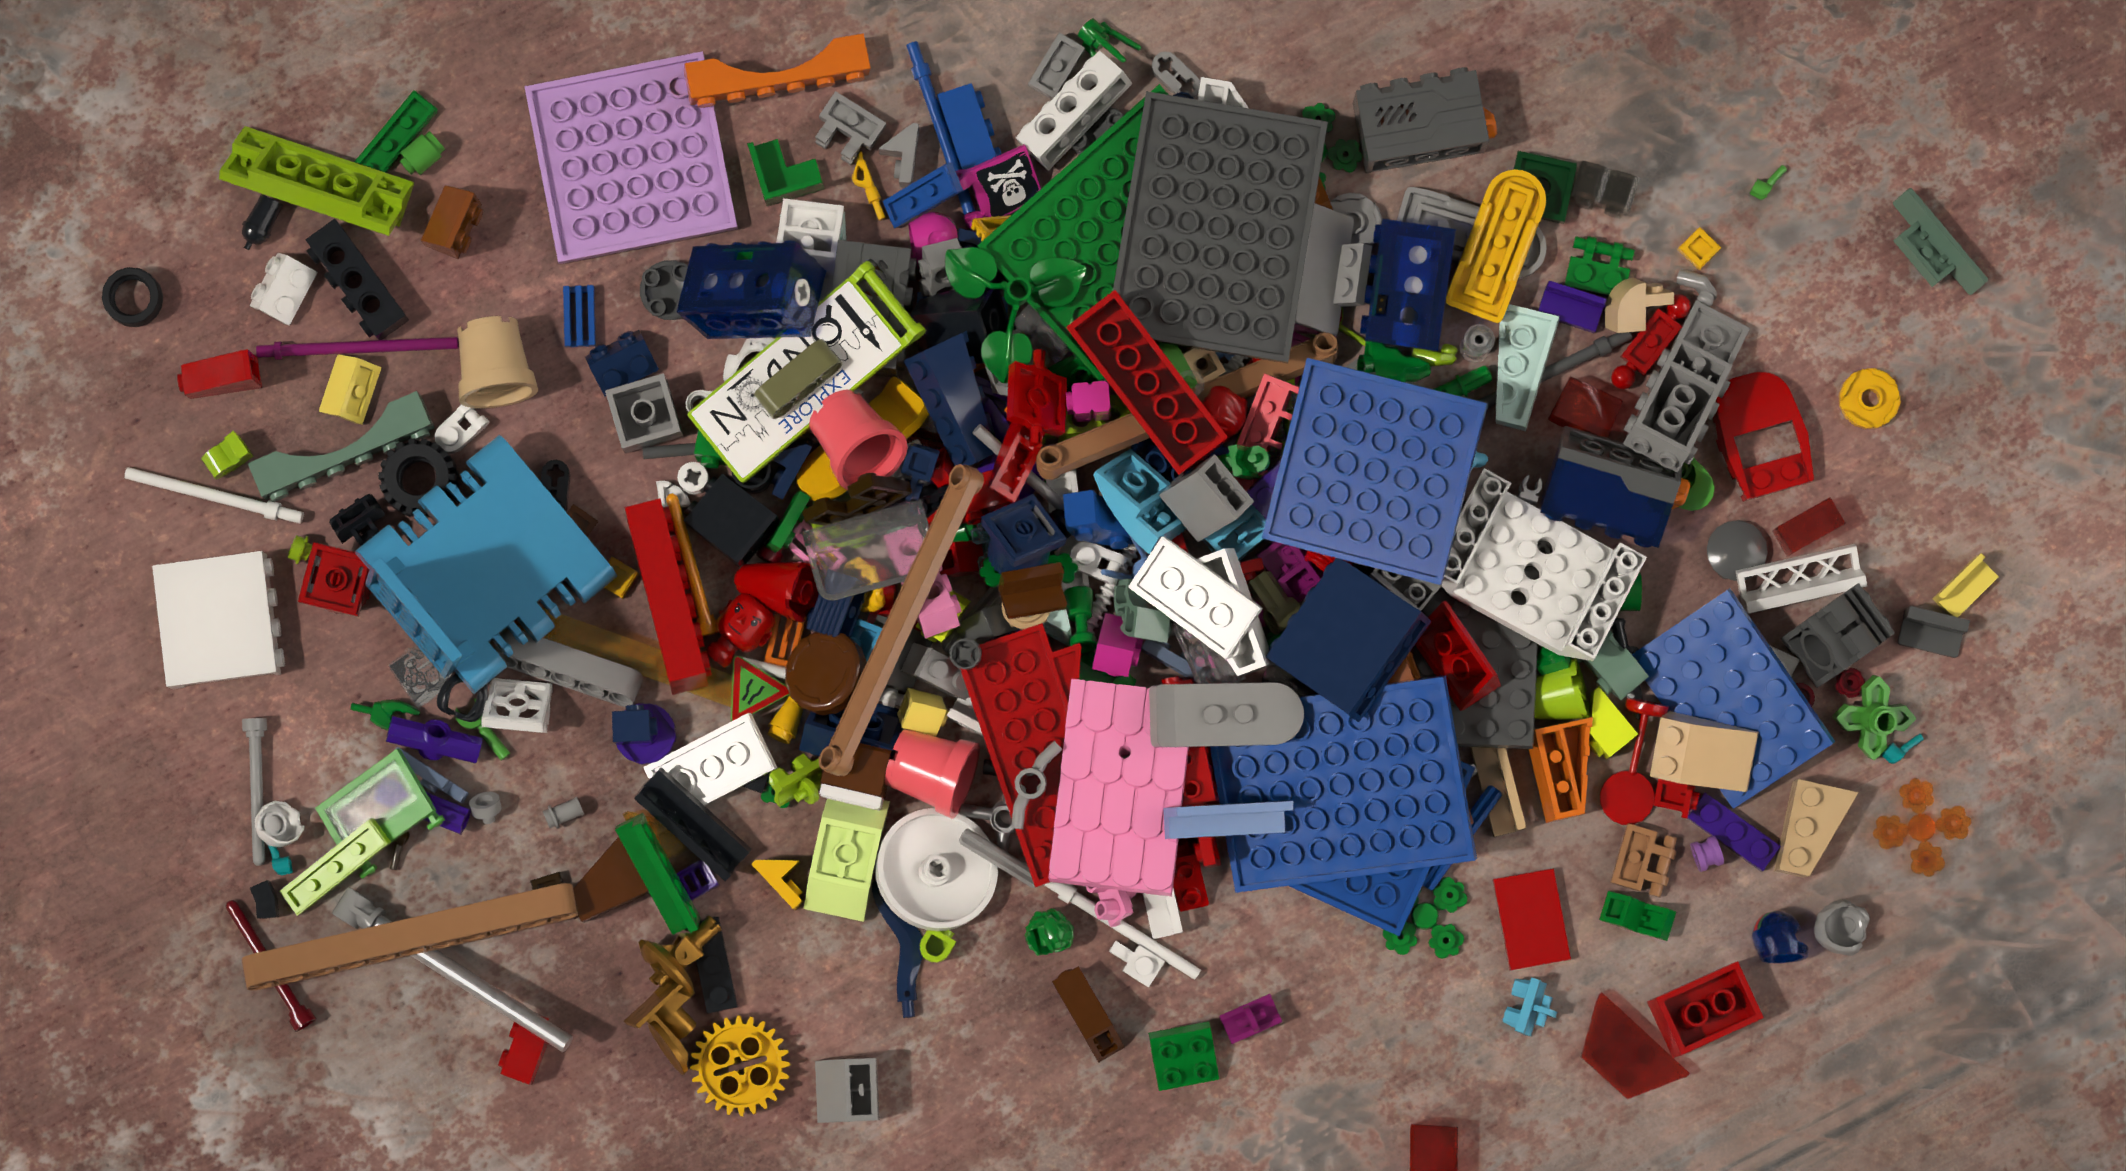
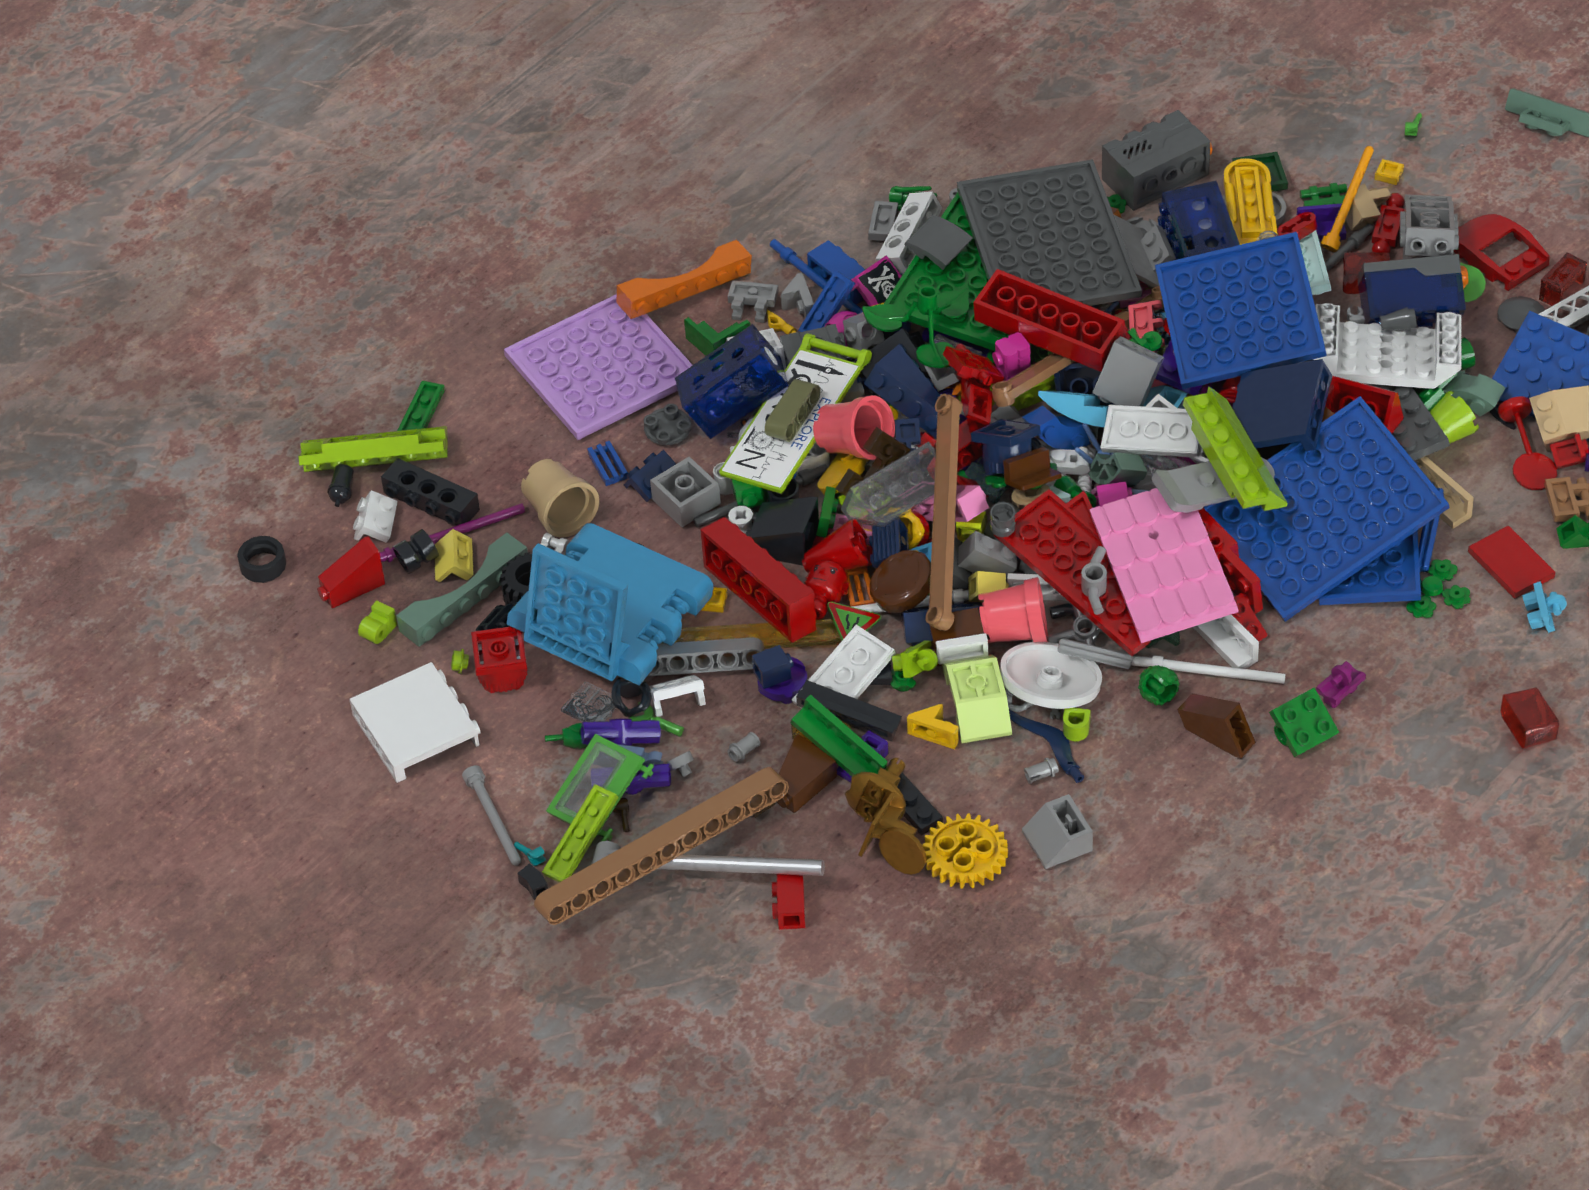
camera: 20 degrees left, 35 degrees down
white bar [125,467,304,524] -> none
dark red piece [226,900,317,1032] -> none
white hair [255,801,304,848] -> none
bright green brick [399,131,445,175] -> none
dark orange slope [421,185,484,259] -> none
yellow cone [767,696,803,744] -> none
dark blue slope [770,438,813,499] -> none
bright pink hips [1086,886,1137,927] -> none
white plate [1109,941,1165,987] -> none
medium blue fence [1163,801,1293,839] -> none
orange wedge [1529,717,1593,823] -> none
clear smoke brick [1570,160,1640,219] -> none
neon yellow slope [1589,687,1638,759] -> none
light grey arm [1677,270,1717,307] -> none
yellow tile [1839,368,1901,429] -> none
none -> black wheel [392,529,439,574]
none -> dark grey slope [904,215,973,270]
none -> light grey pin [1024,757,1059,784]
none -> lime slope [1183,386,1288,511]
none -> red beam [1277,212,1318,240]
none -> light orange piece [1320,146,1374,252]
none -> dark grey cone [1380,307,1417,331]

